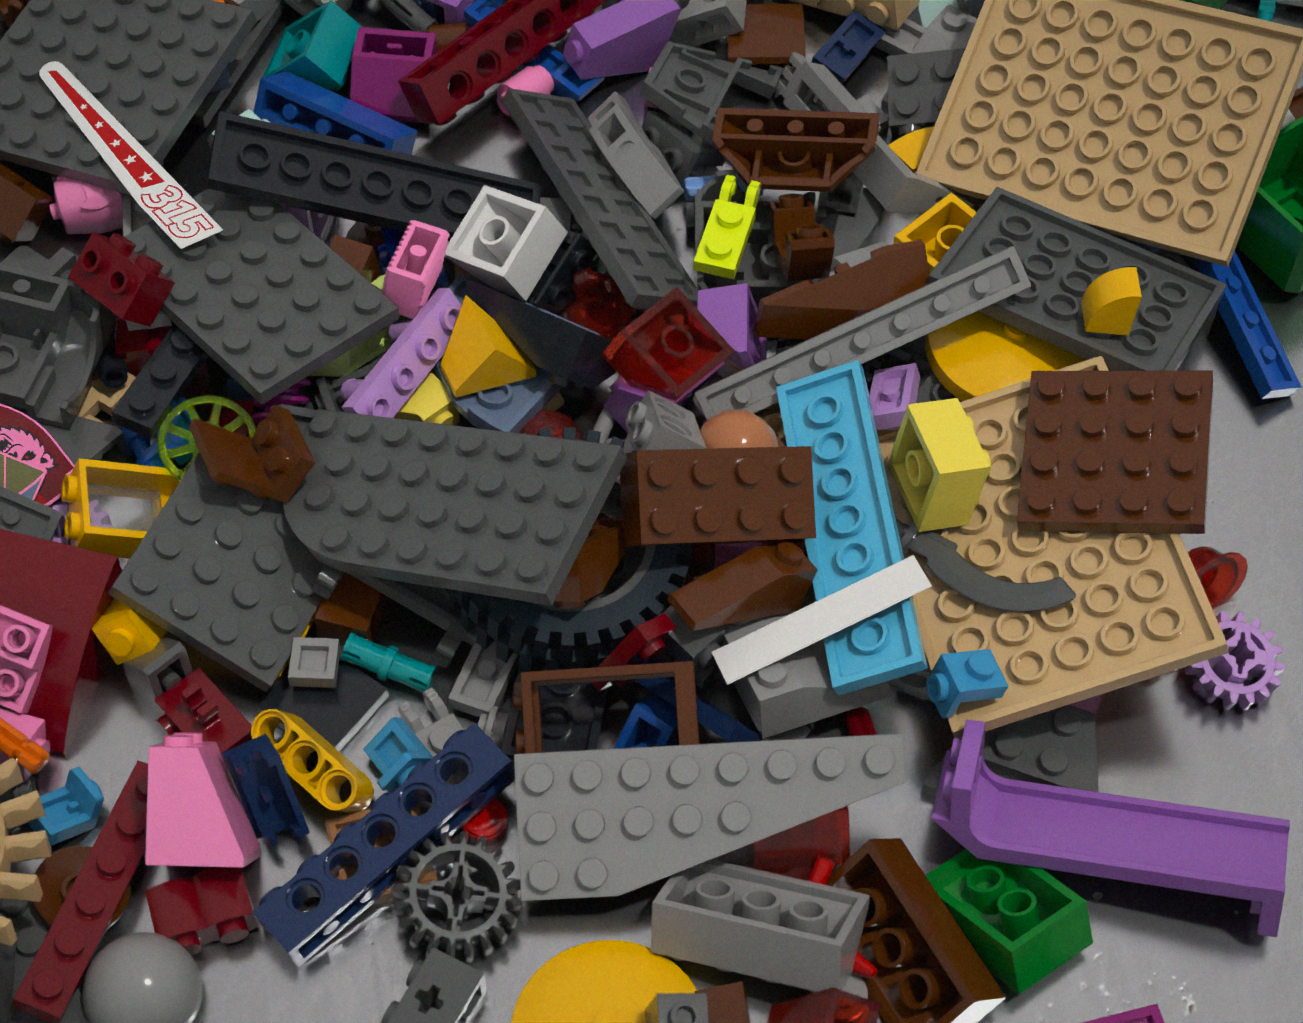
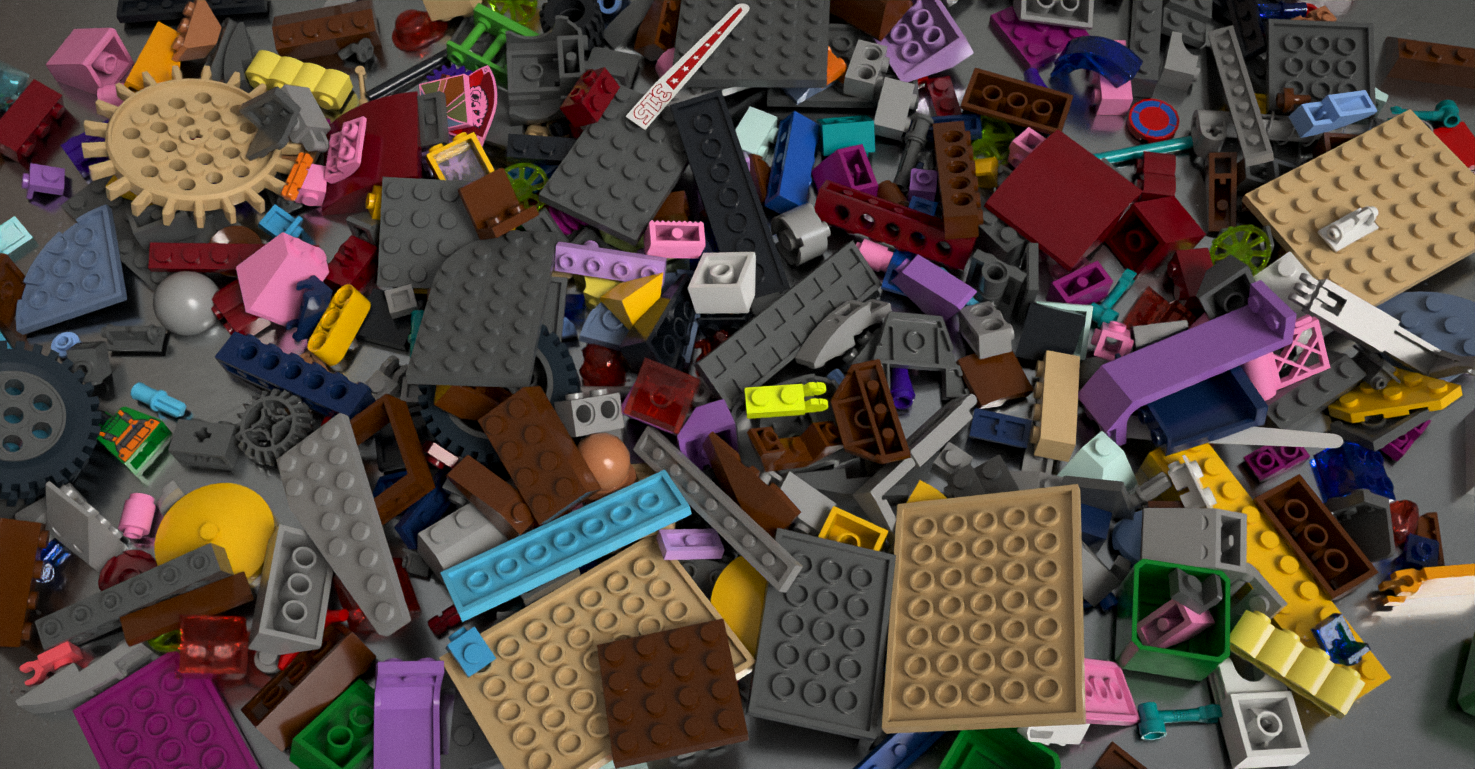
camera: 70 degrees right, 5 degrees up
dark azure bracket [363,717,433,791] -> none
white sticker [712,555,932,685] -> none
light yellow brick [888,398,991,532] -> none
dark grey sword [896,519,1076,612] -> none
yellow brick [1081,267,1142,336] -> none
none -> light grey brick [771,202,831,266]

